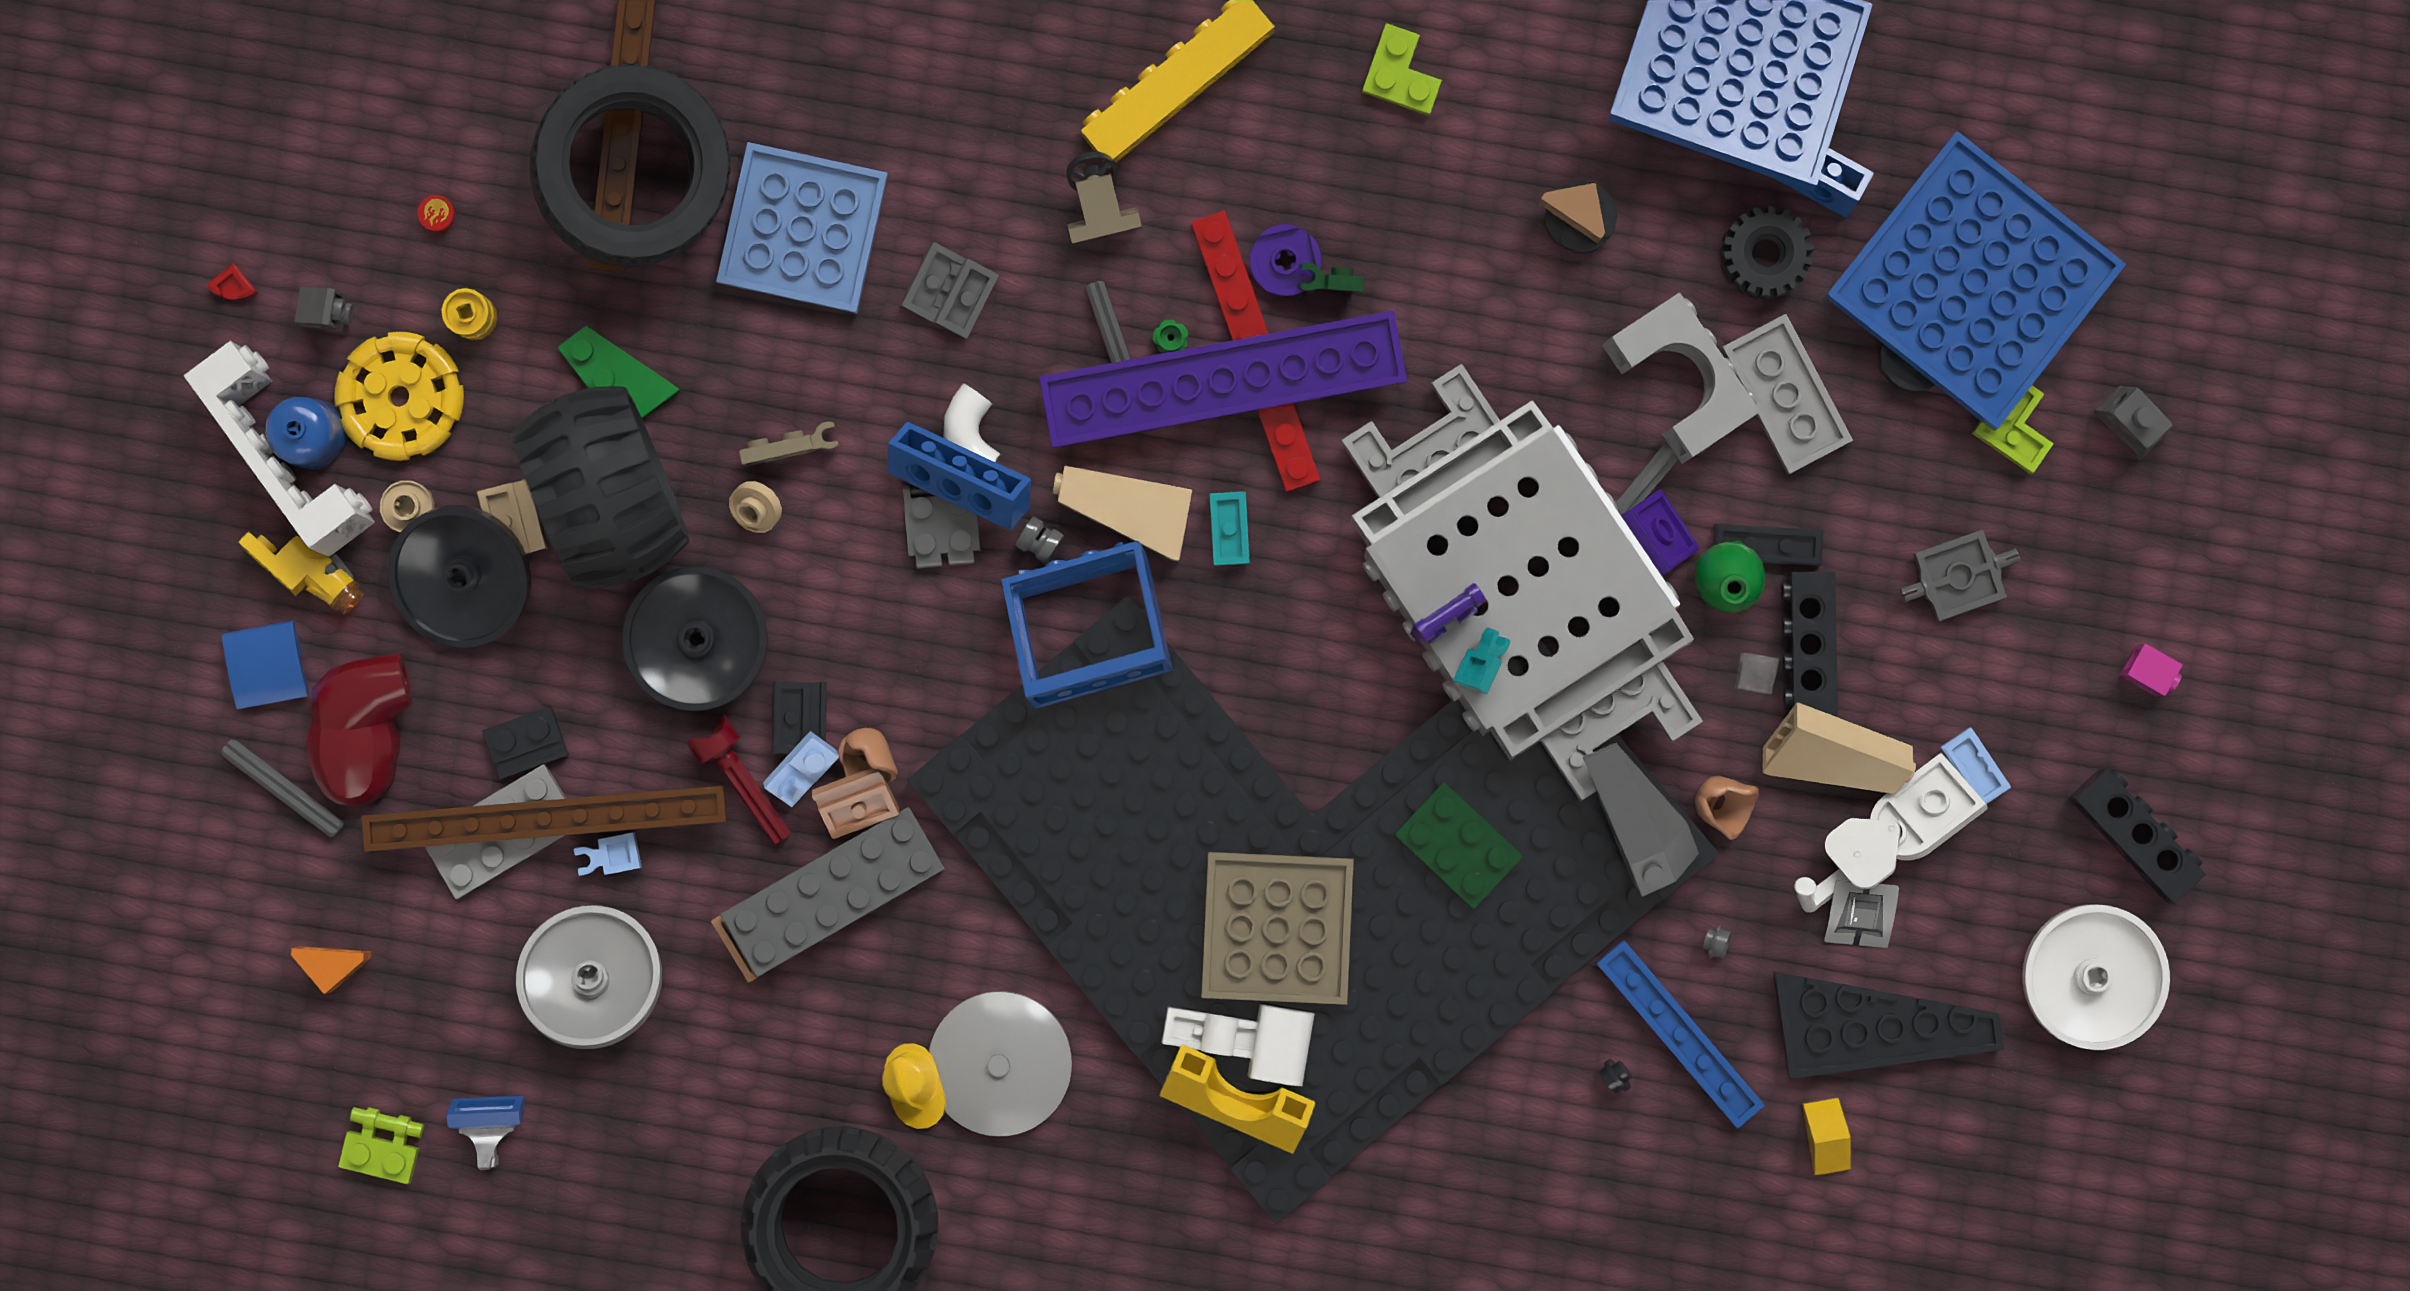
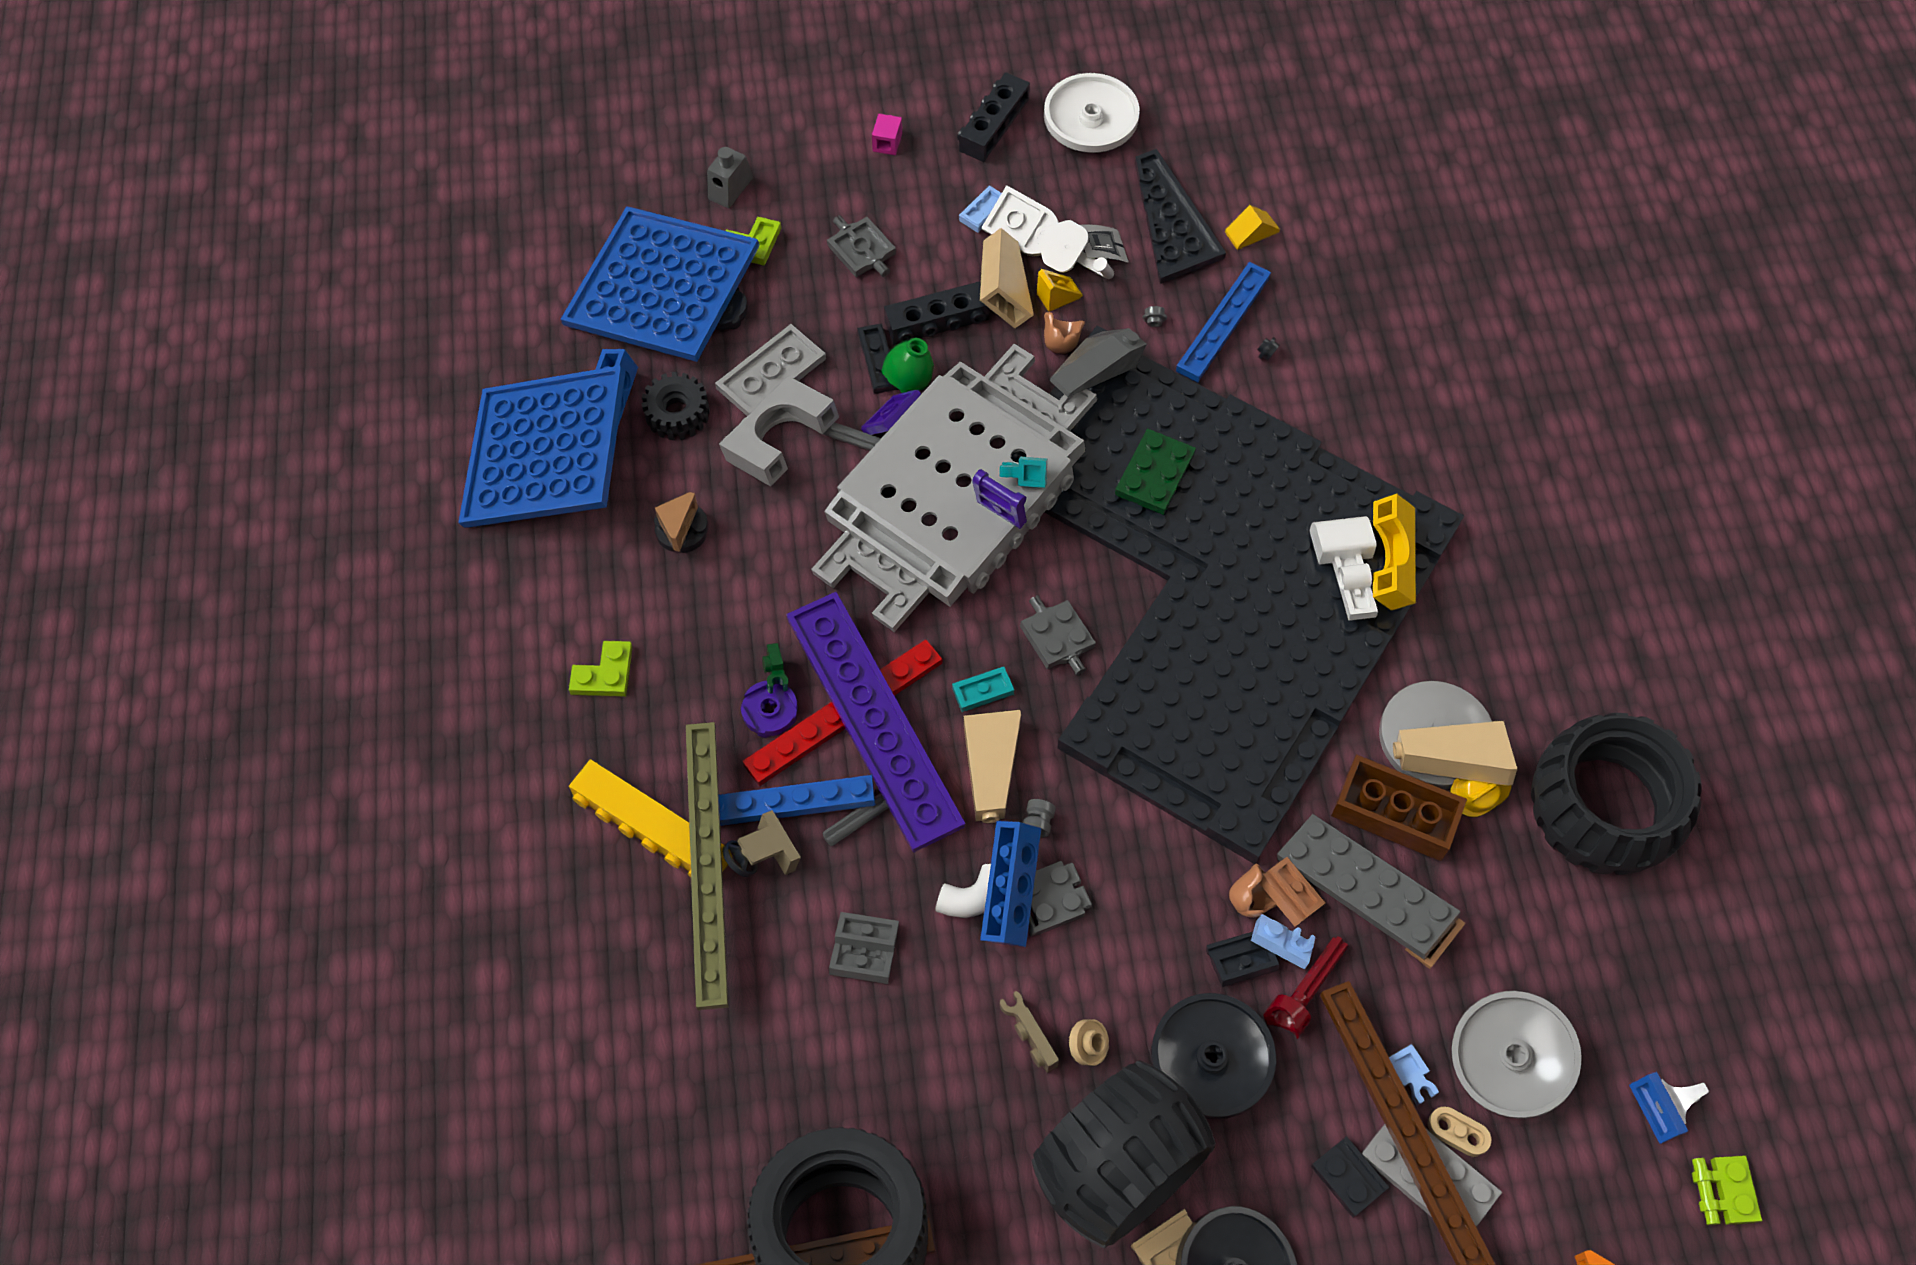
camera: 105 degrees left, 25 degrees down
green wing [558,326,681,419] -> none
medium blue plate [716,142,888,314] -> none
blue window [1001,541,1173,709] -> none
green plate [1153,320,1188,353] -> none
dark tan plate [1202,852,1354,1005] -> none
clear slope [1735,653,1779,695] -> none
none -> olive plate [686,722,729,1010]
none -> blue plate [719,775,876,826]
none -> dark grey plate [1020,595,1096,676]
none -> yellow slope [1037,269,1083,312]
none -> reddish brown brick [1331,754,1467,861]
none -> tan slope [1393,721,1517,785]
none -> tan plate [1428,1107,1491,1157]

